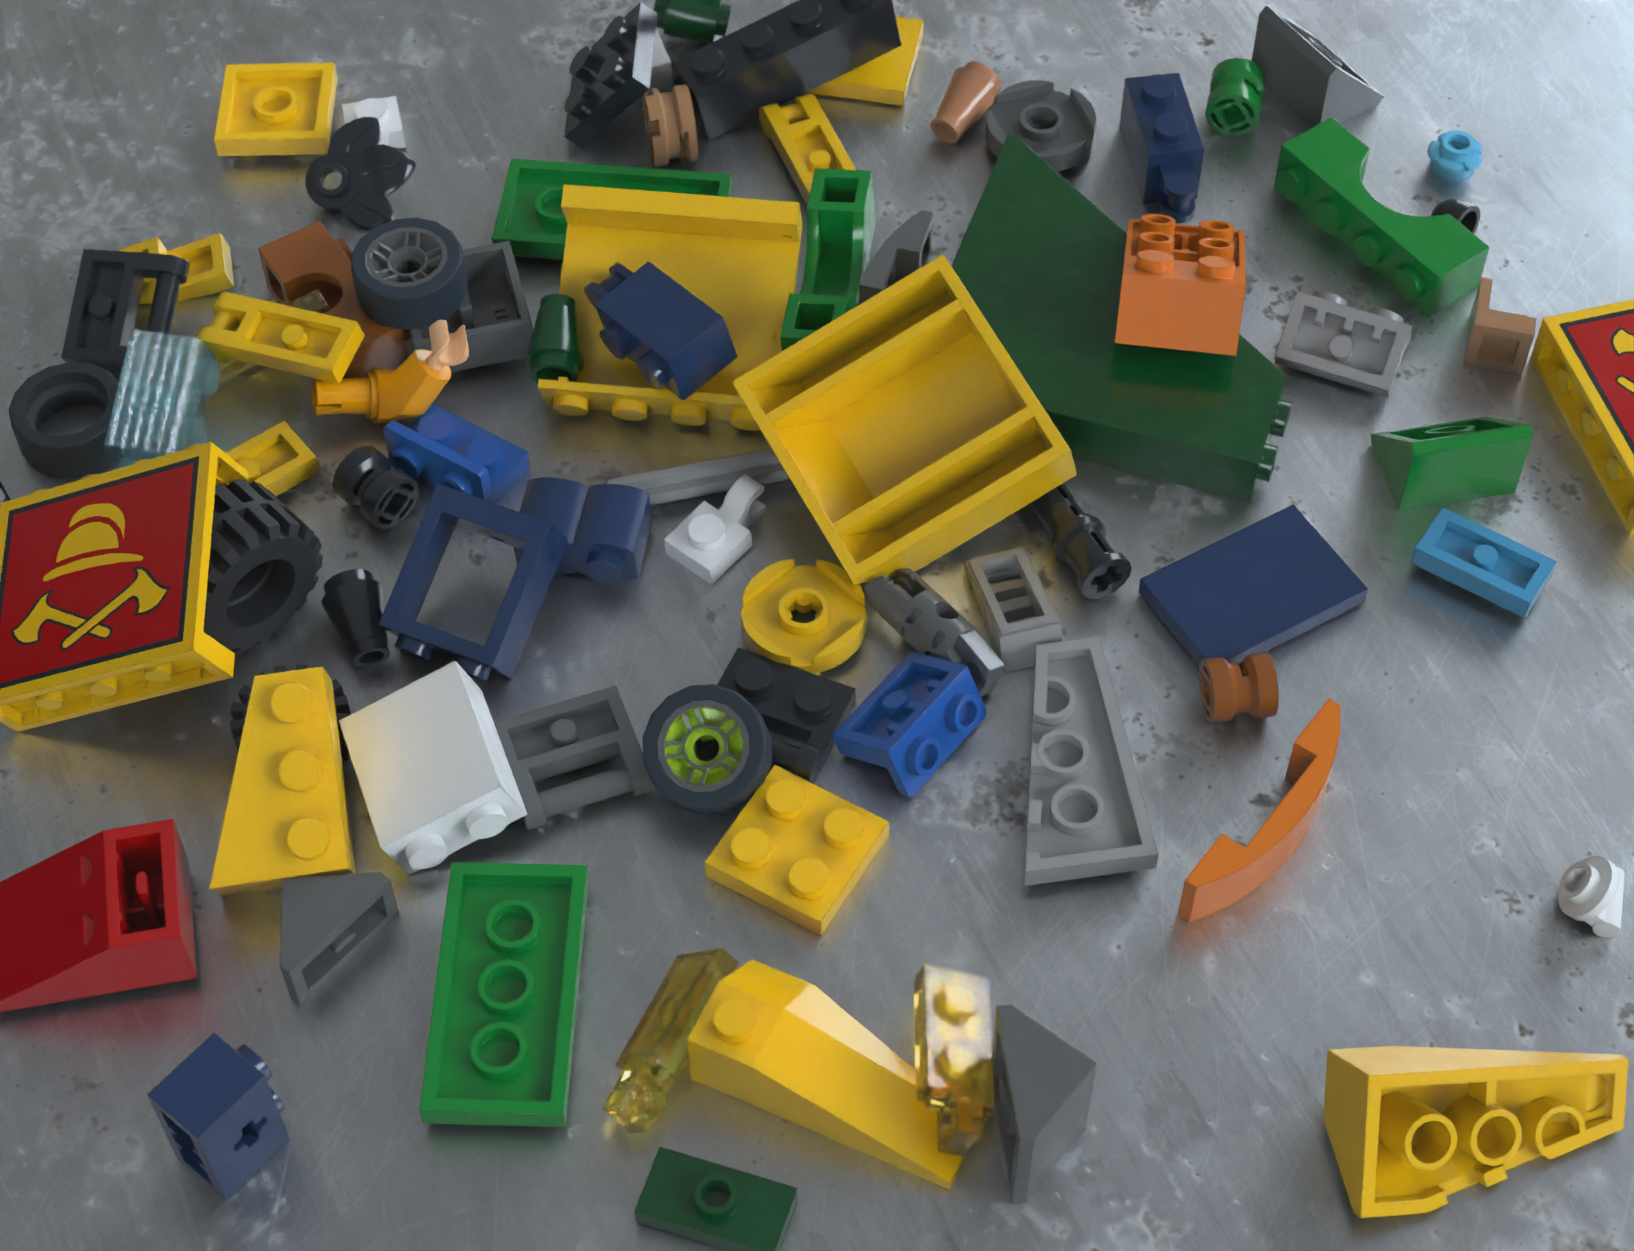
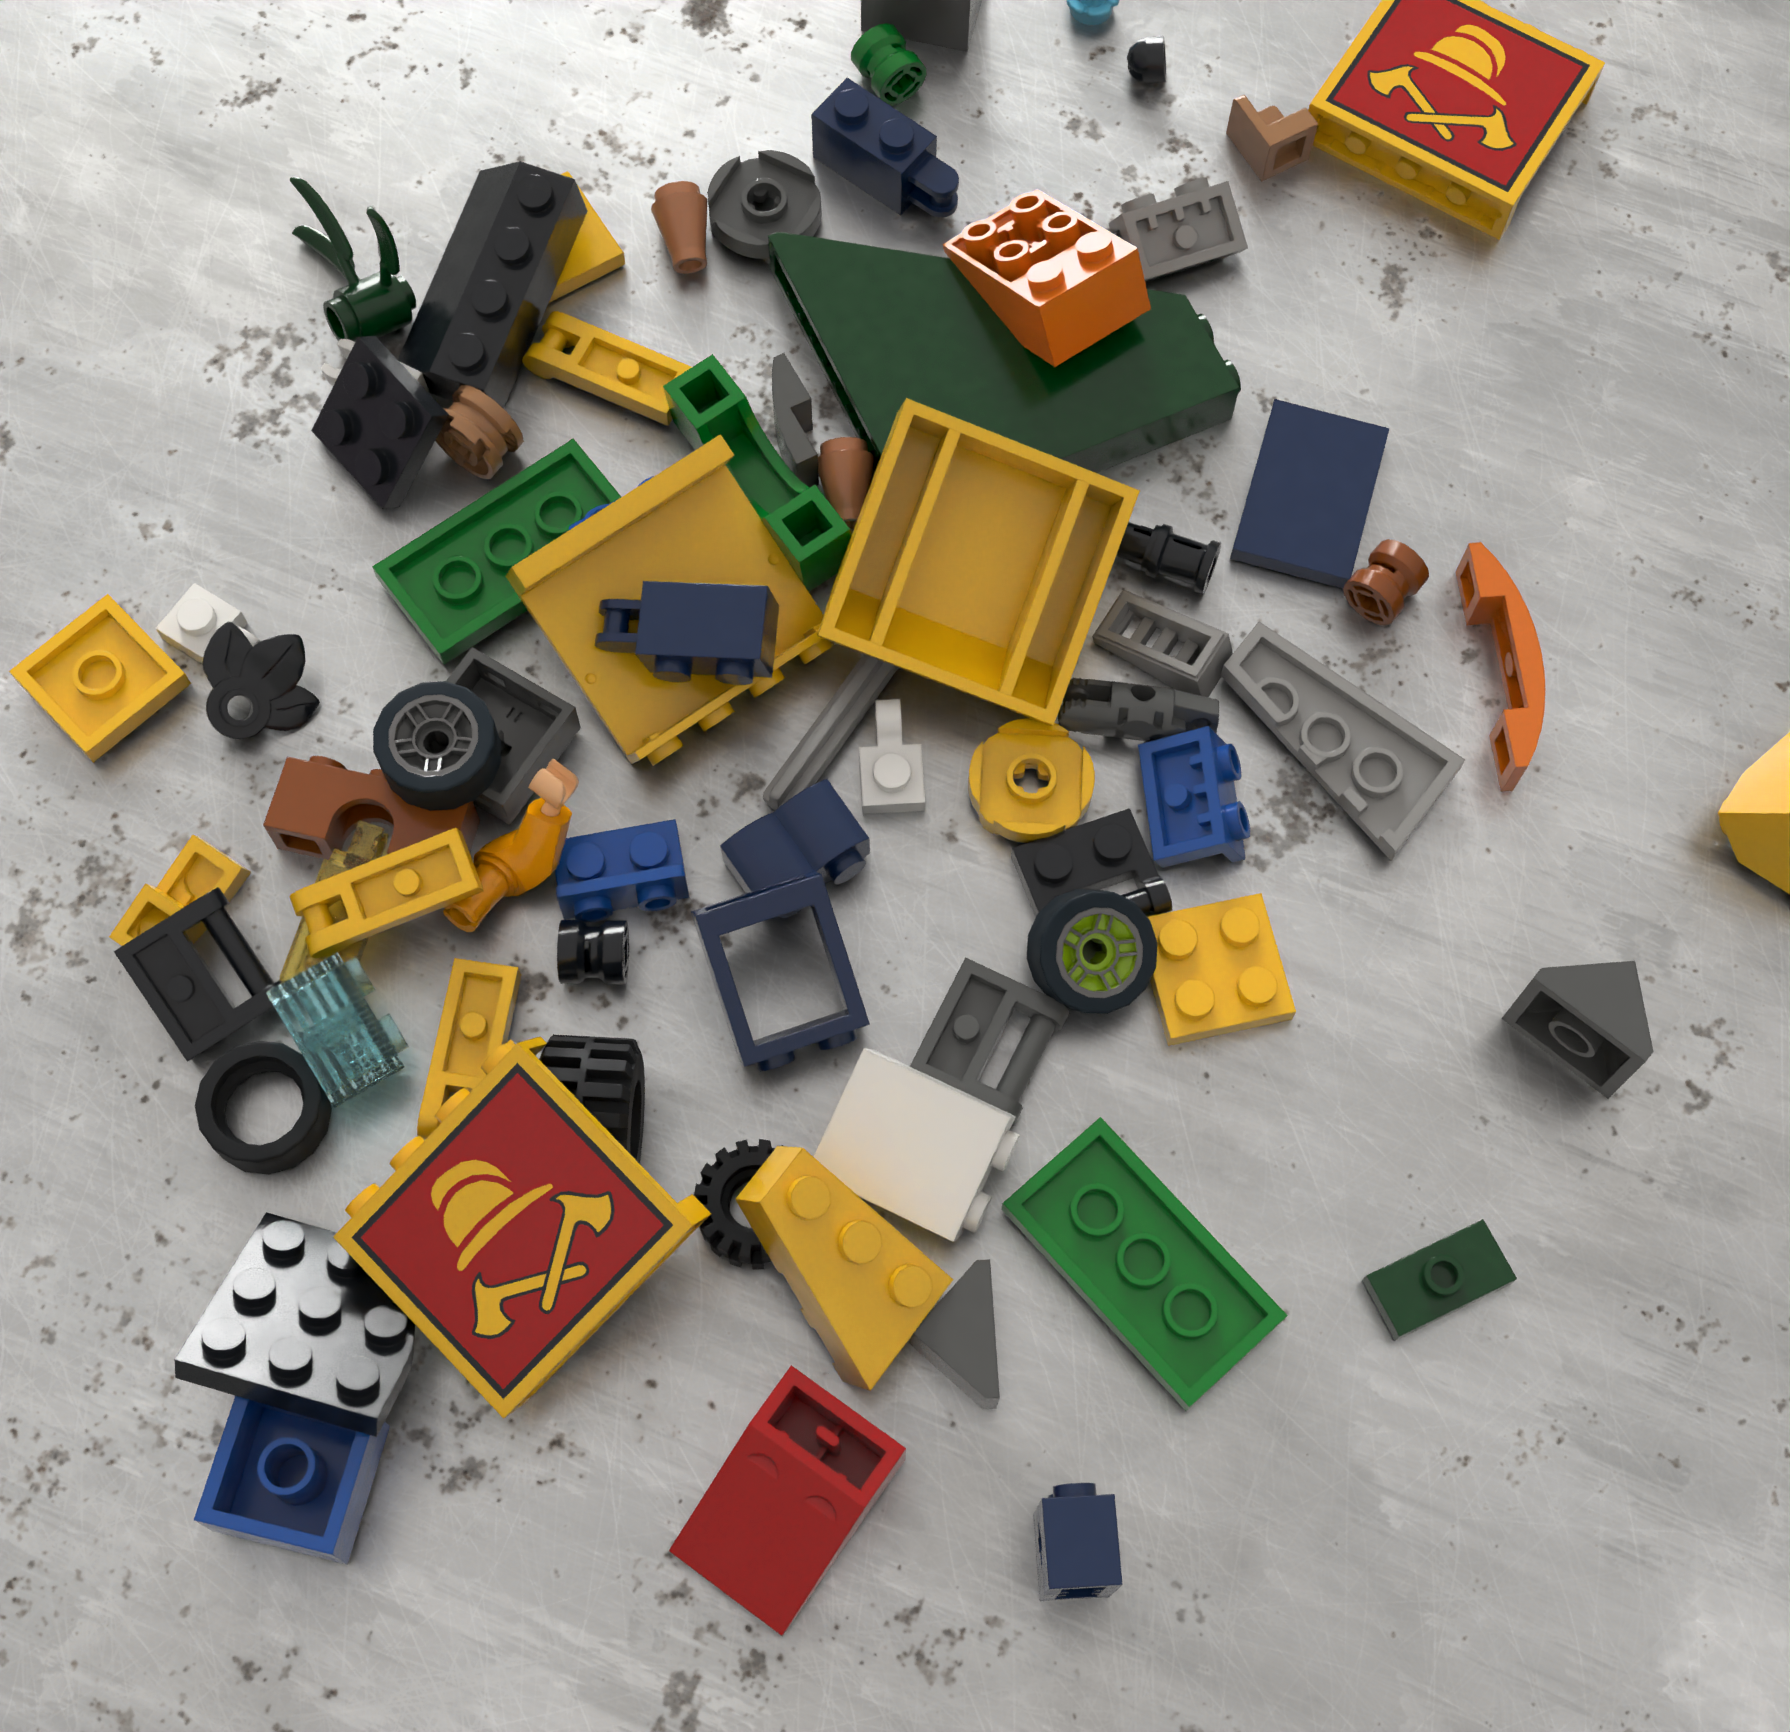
camera: 45 degrees left, 15 degrees up
black cone [321,569,390,668] -> none
dark green cone [524,294,584,383] -> none
clear yellow hinge [602,948,739,1133] -> none
yellow wedge [687,959,979,1190] -> none
clear yellow hinge [914,964,994,1157] -> none
green arch [1274,117,1490,317] -> none
green slope [1371,417,1533,511] -> none
dark azure plate [1411,507,1557,618] -> none
white plate [1558,855,1625,938] -> none

